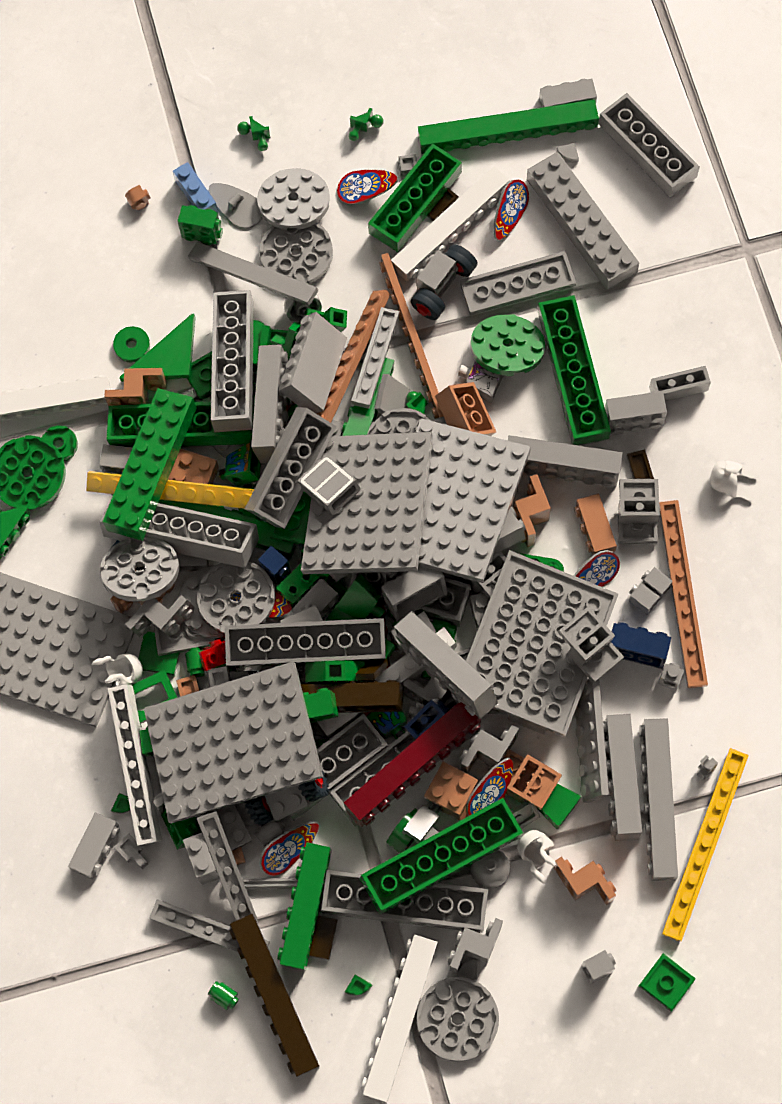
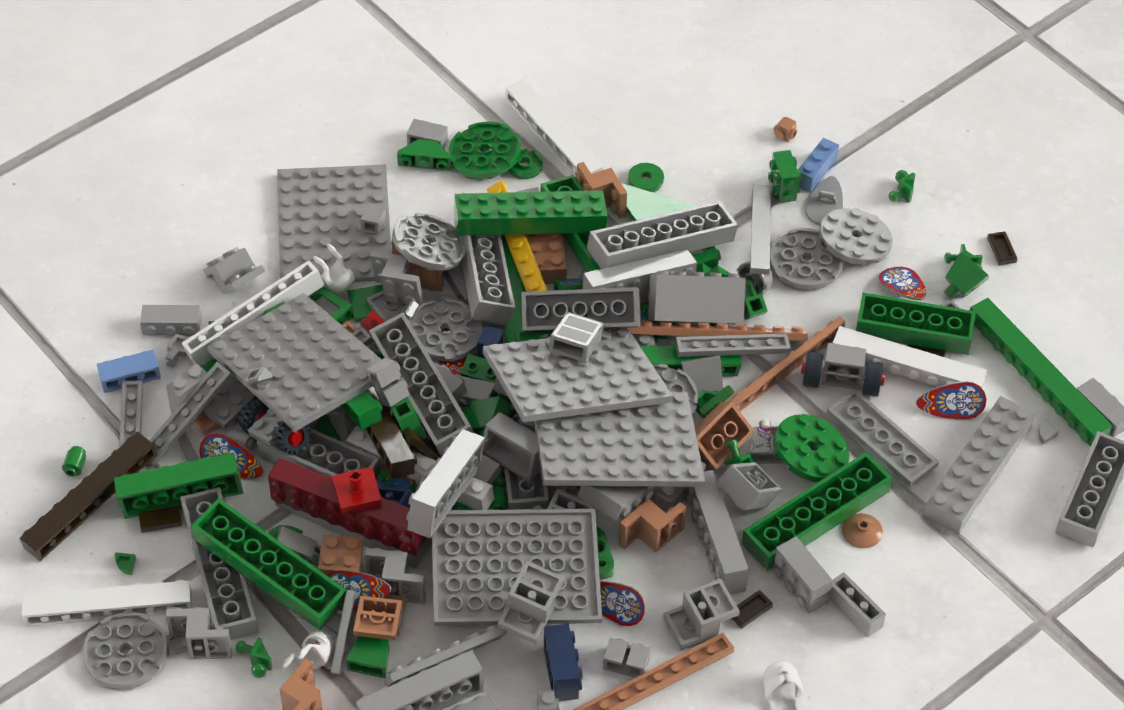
camera: 60 degrees right, 20 degrees down
light grey cylinder [470,850,510,889] -> none
nougat brick [574,493,617,555] -> none
none -> medium blue brick [97,349,161,393]
none -> light grey bracket [203,247,265,294]
none -> green piece [235,637,272,678]
none -> light grey slope [243,366,273,385]
none -> light grey tile [330,590,356,676]
none -> red tile [332,467,382,513]
none -> light grey brick [361,203,386,235]
none -> light grey piece [366,358,410,407]
none -> light grey tile [400,301,419,320]
none -> green tile [699,385,735,417]
none -> light grey brick [716,462,782,510]
none -> green piece [724,439,757,466]
none -> nougat dish [842,513,883,548]
none -> green torso [944,252,989,299]
none -> dark brown tile [987,231,1018,266]

